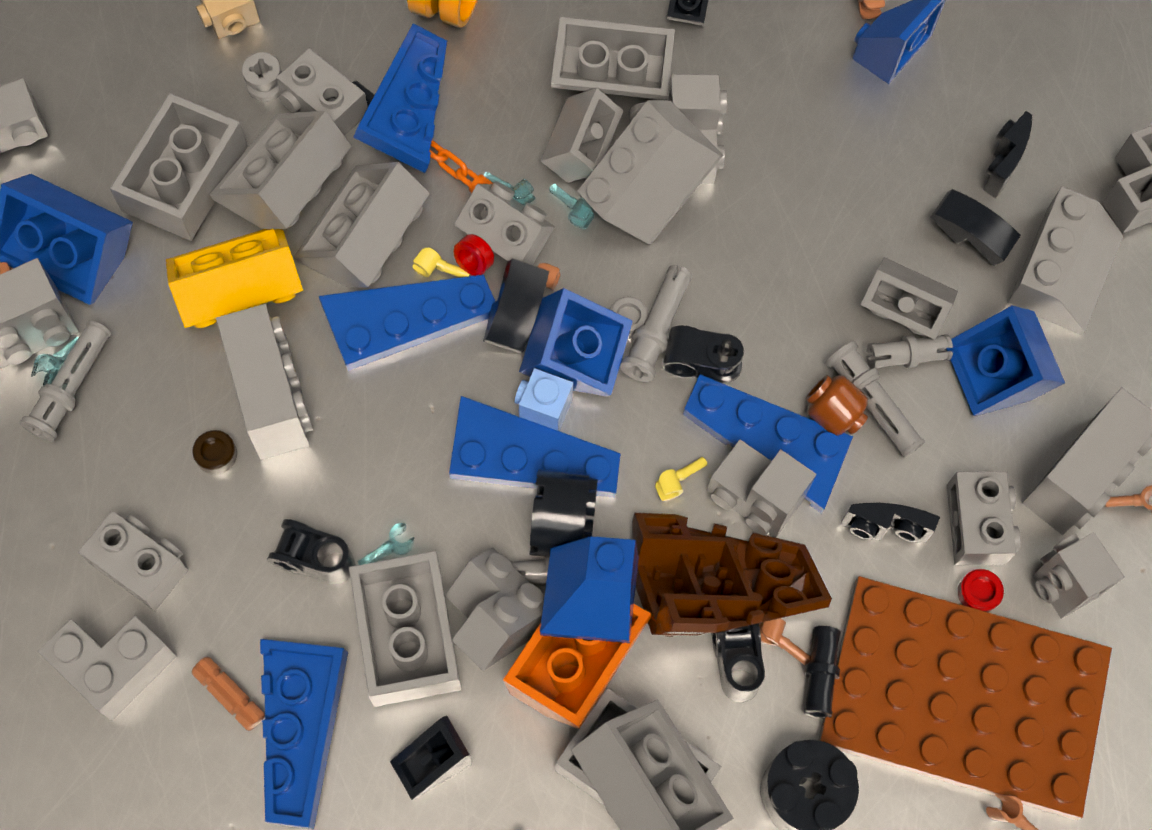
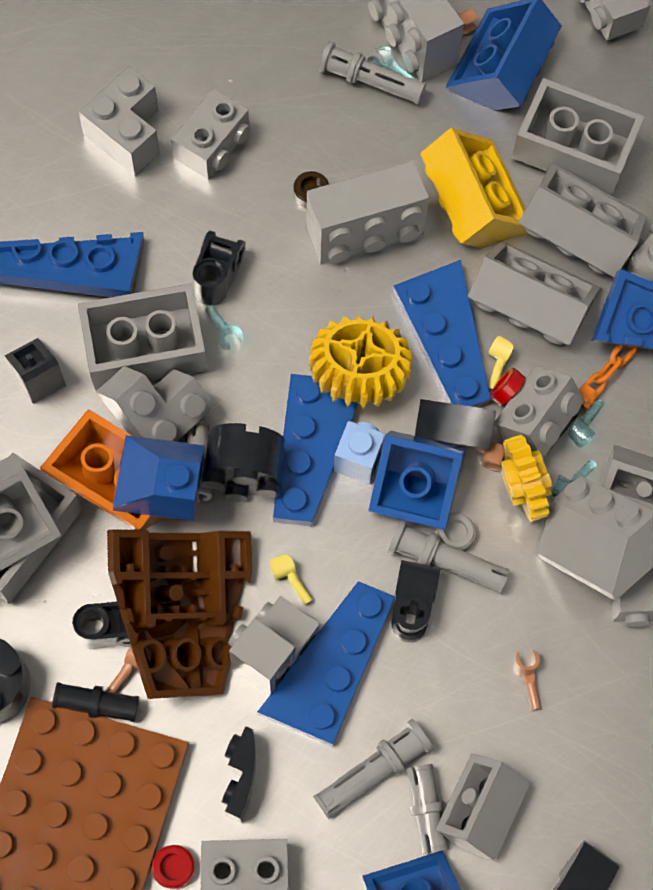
camera: 90 degrees right, 0 degrees up
nougat axle [191,657,265,731] -> none
dark orange head [806,375,868,436] -> none
none -> yellow gear [309,314,412,409]
none -> yellow gear [500,434,552,522]
none -> nougat hand [514,650,541,711]

